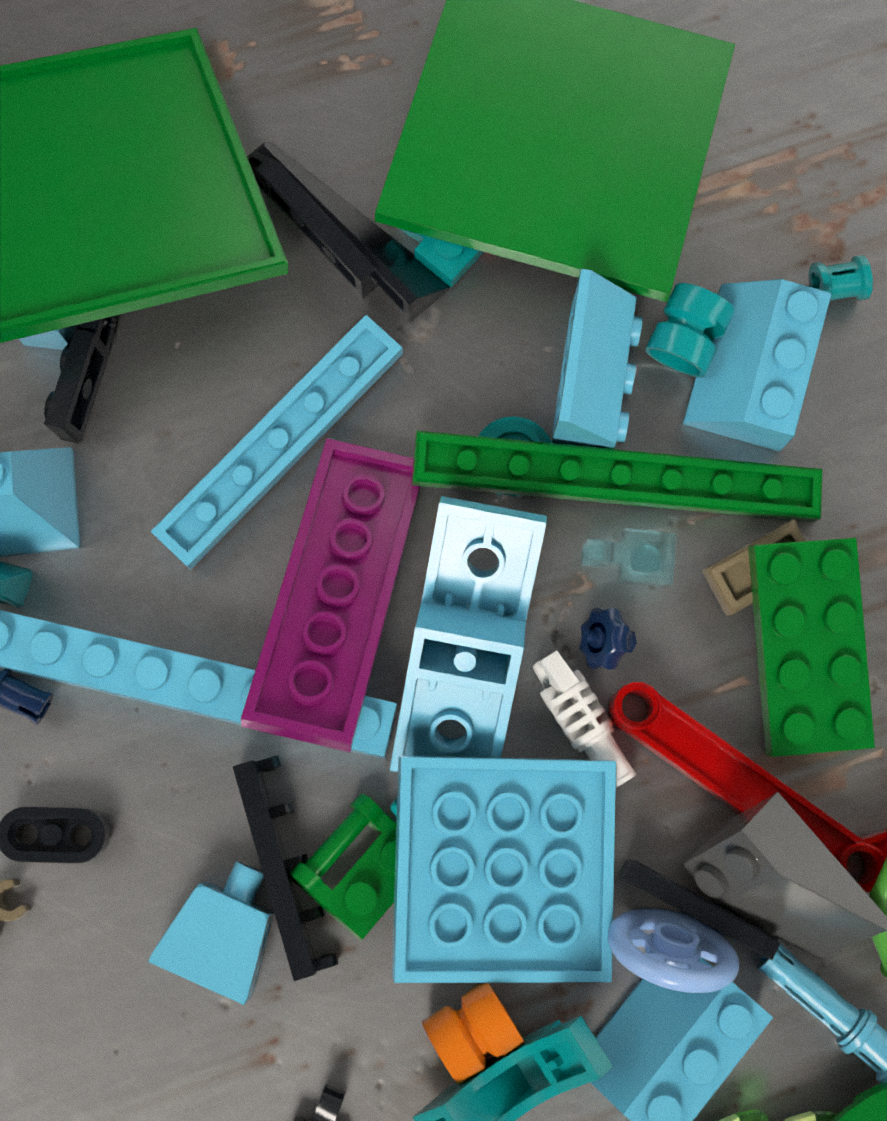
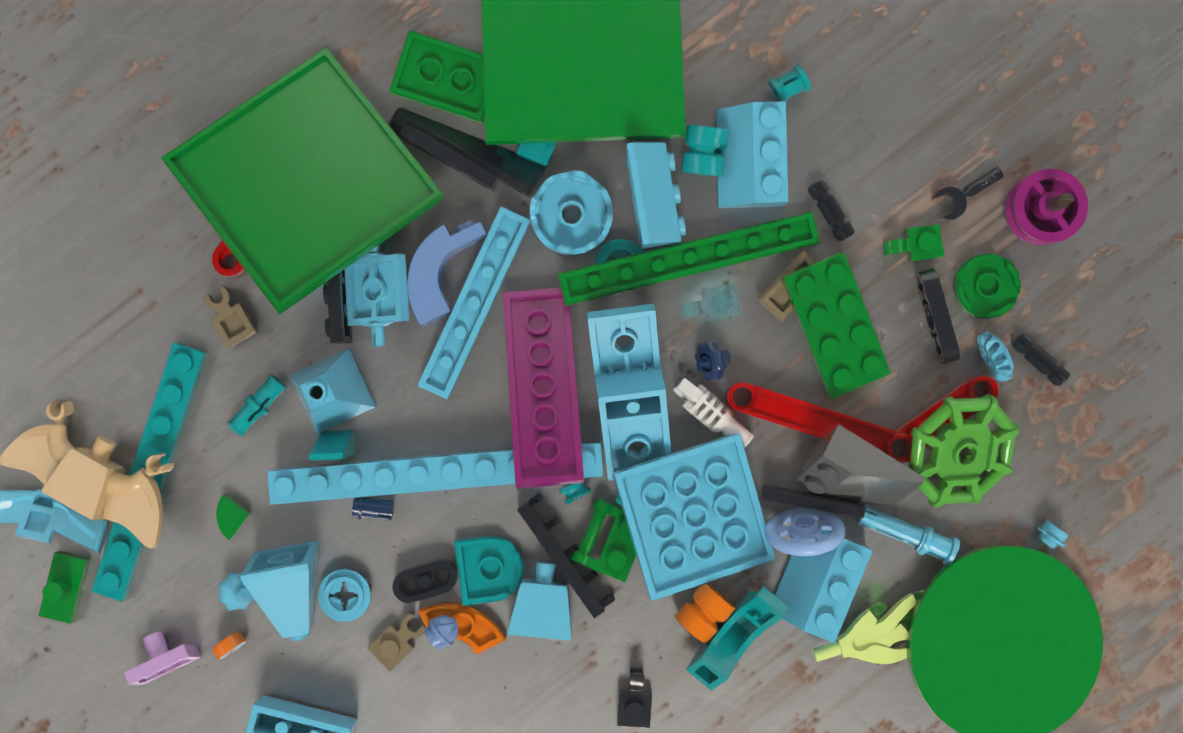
camera: 15 degrees left, 10 degrees up
none -> medium azure plate [344,245,409,347]
none -> green tile [389,30,485,124]
none -> medium blue arch [407,220,487,327]
none -> orange tile [418,602,507,655]
none -> medium blue plate [424,615,458,650]
none -> teal tile [454,535,524,606]
none -> medium azure plate [530,170,613,256]
none -> teal bush [558,478,592,505]
none -> black axle [808,180,855,241]

